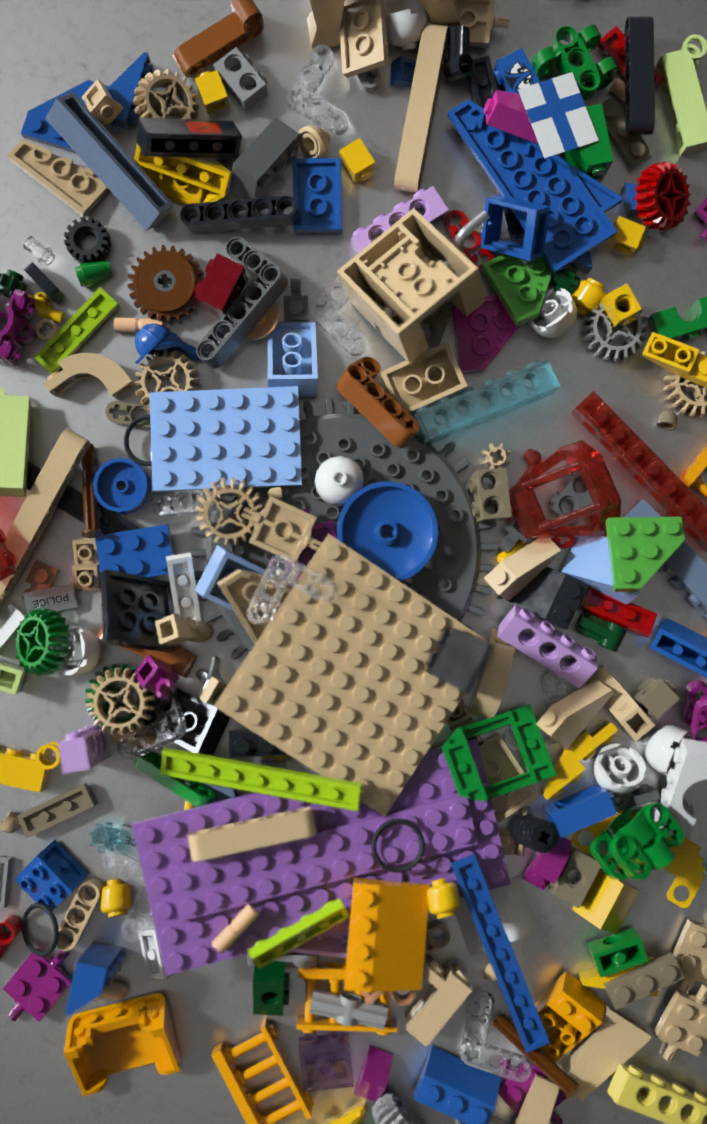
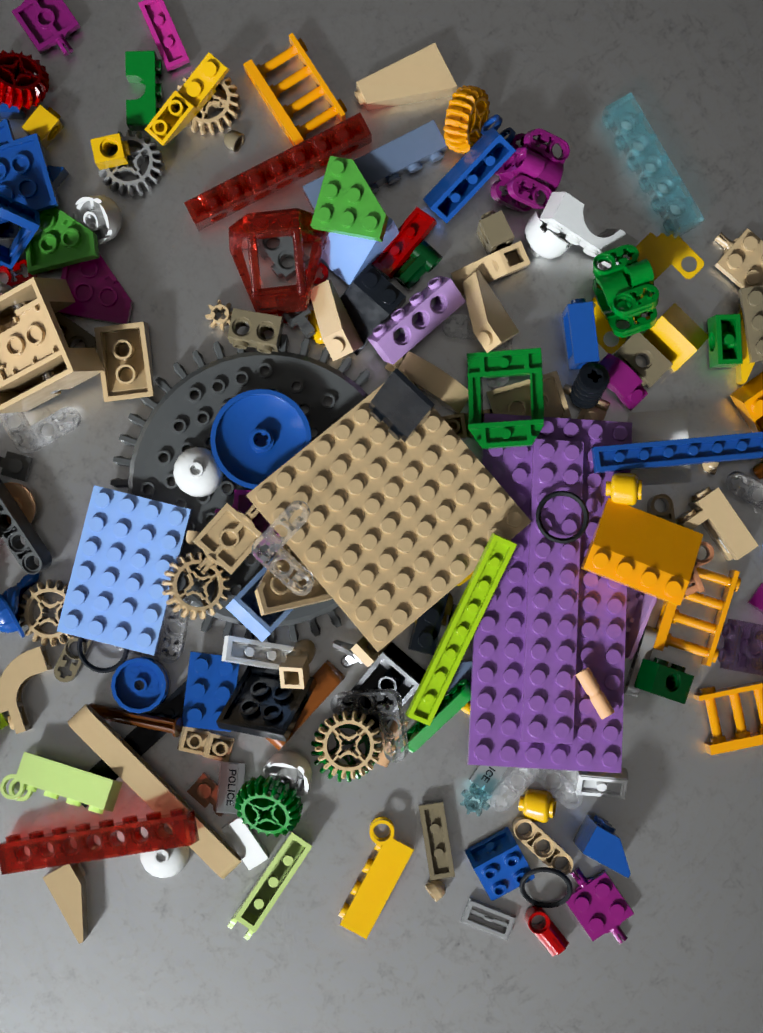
camera: 75 degrees left, 0 degrees up
lavender brick [58,725,111,774] -> none
light orange windscreen [64,993,181,1096] -> none
tan arm [93,980,128,1002] -> none
magenta brick [133,654,180,700] -> none
tan beam [187,807,317,861] -> none
lime plate [248,898,350,969] -> none
light blue slope [267,321,318,397] -> none
light grey piece [309,989,388,1029] -> none
dark orange beam [337,356,420,449] -> none
clear light blue brick [414,360,560,447] -> none
clear red arm [520,449,542,486] -> none
yellow slope [540,720,618,800] -> none
dark green gear [551,265,581,295] -> none
yellow head [571,277,607,316] -> none
white cylinder [594,743,646,795] -> none
dark grey plate [614,784,660,811] -> none

